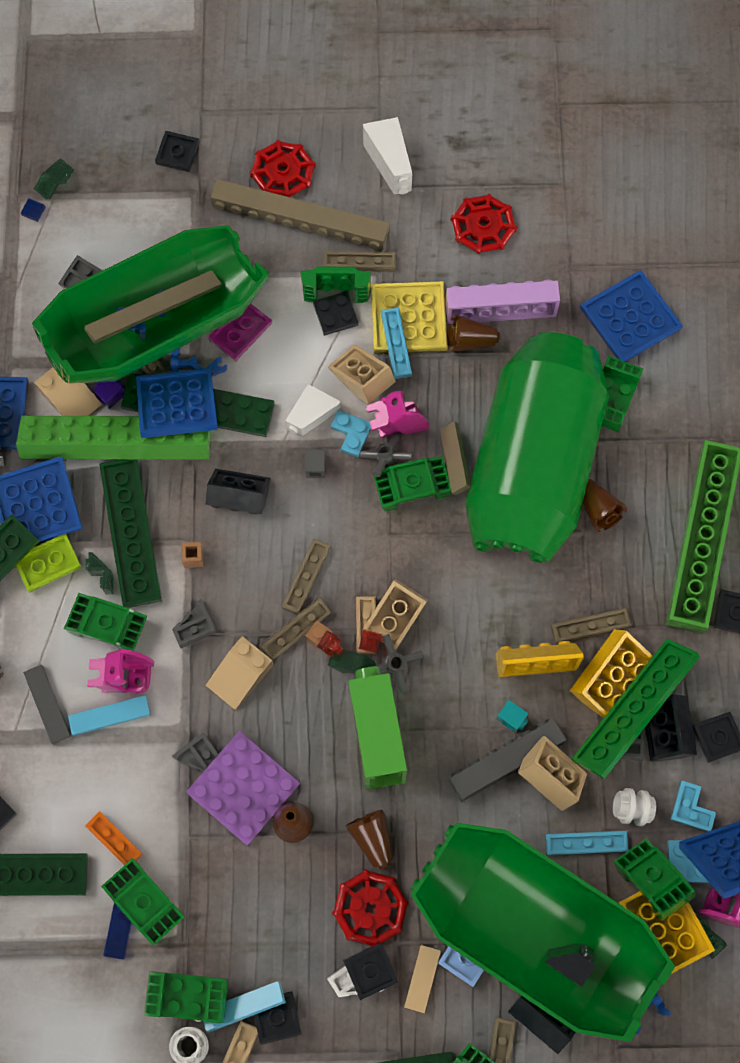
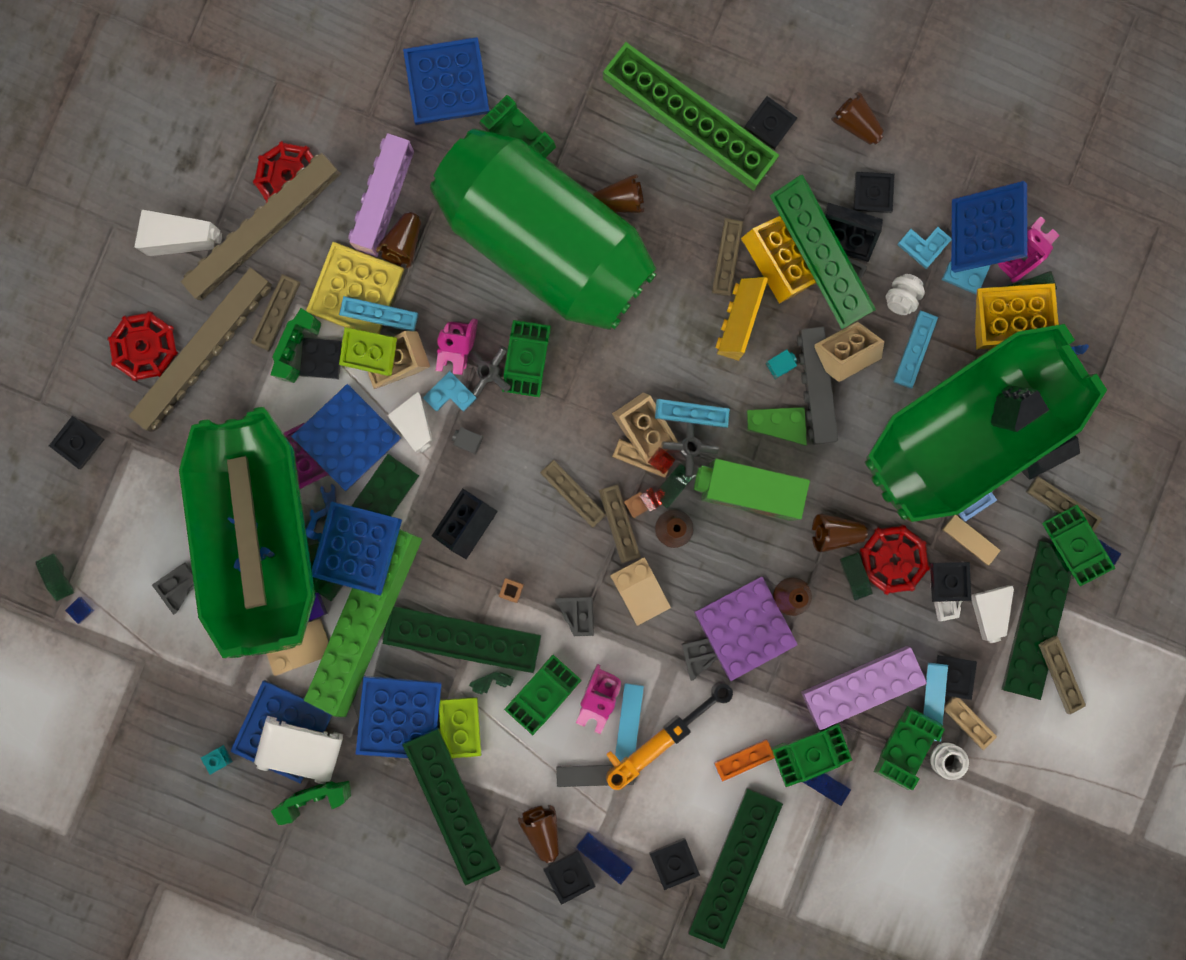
camera: 65 degrees left, 15 degrees up
dark tan tile [440,421,471,495] -> none
green plate [613,838,695,921] -> none
none -> dark tan brick [180,153,341,301]
none -> blue plate [291,384,401,492]
none -> lime plate [339,327,397,376]
none -> light orange piece [606,682,733,790]
none -> medium azure tile [655,399,730,428]
none -> reddish brown cone [655,510,693,548]
none -> bright green wing [747,407,807,446]
none -> lavender brick [801,646,927,730]
none -> clear green slope [840,553,873,601]
none -> white slope [971,585,1014,643]

